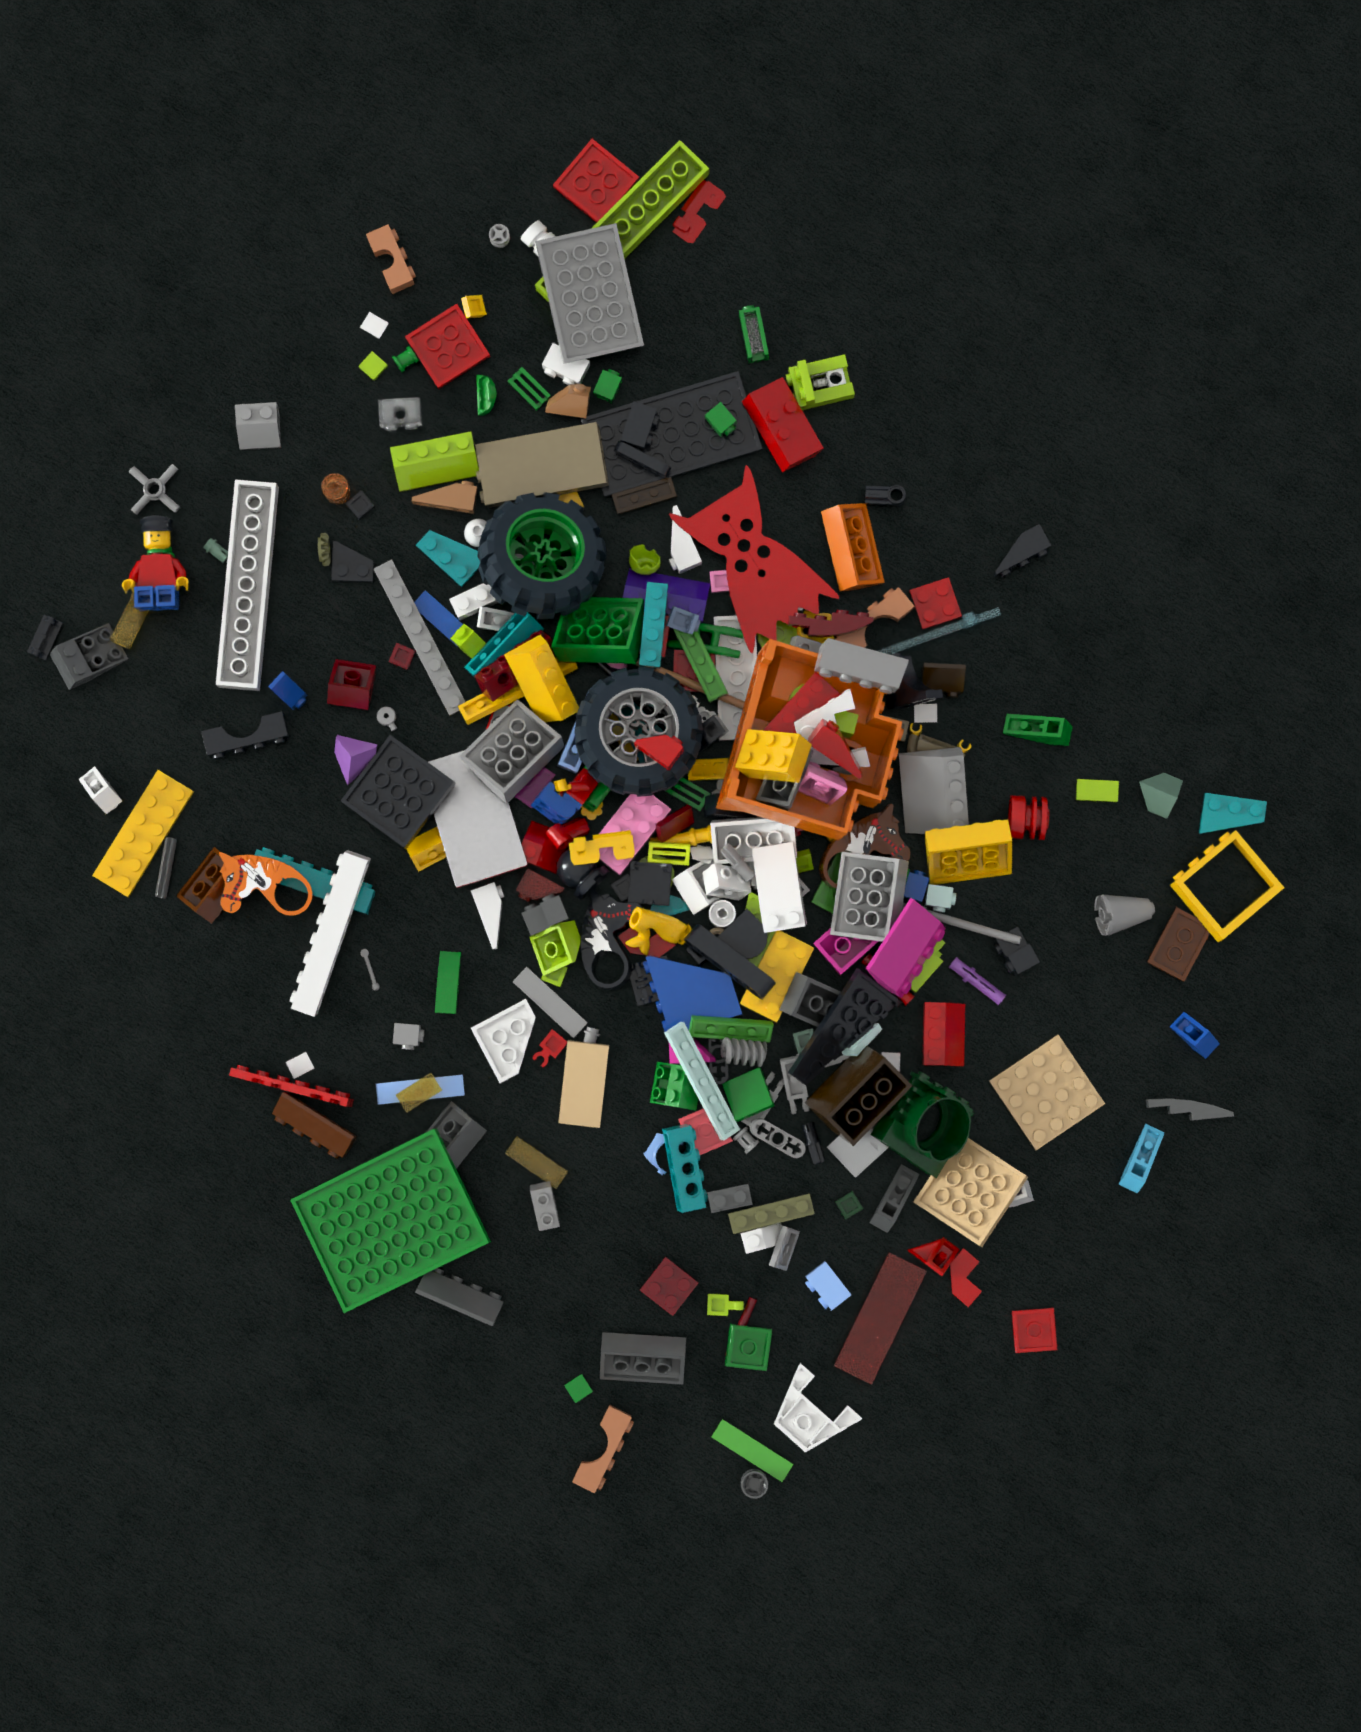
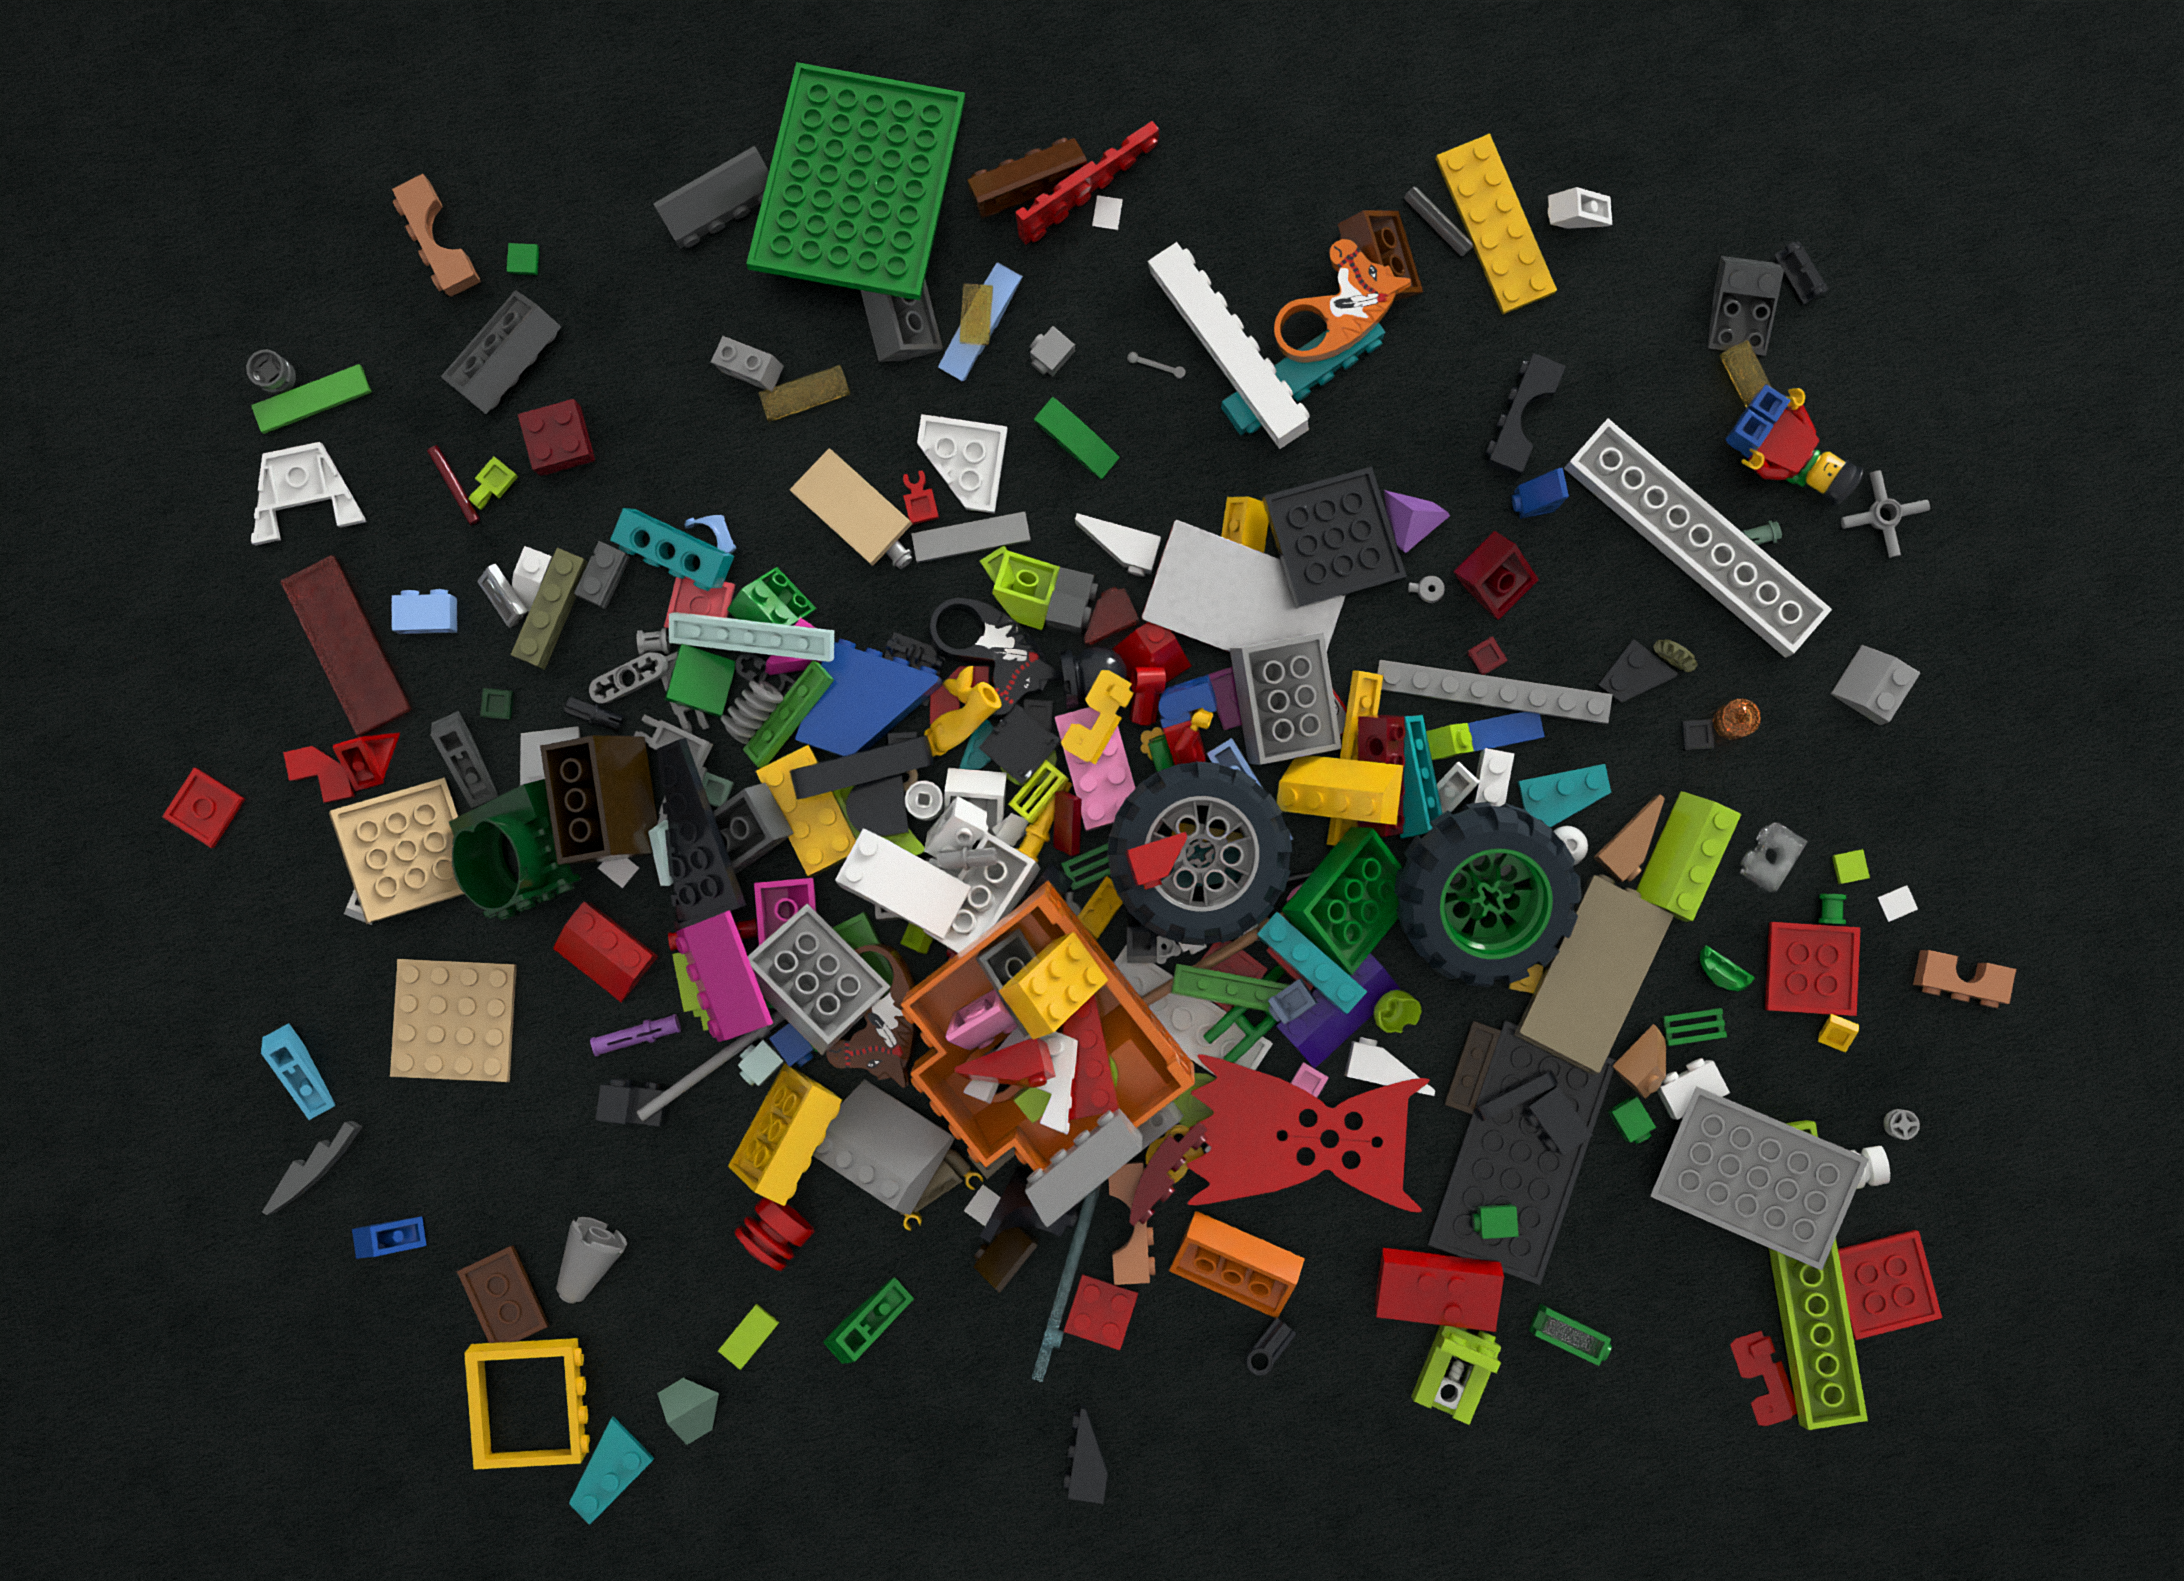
camera: 130 degrees right, 0 degrees up
green tile [725,1324,772,1371] -> none

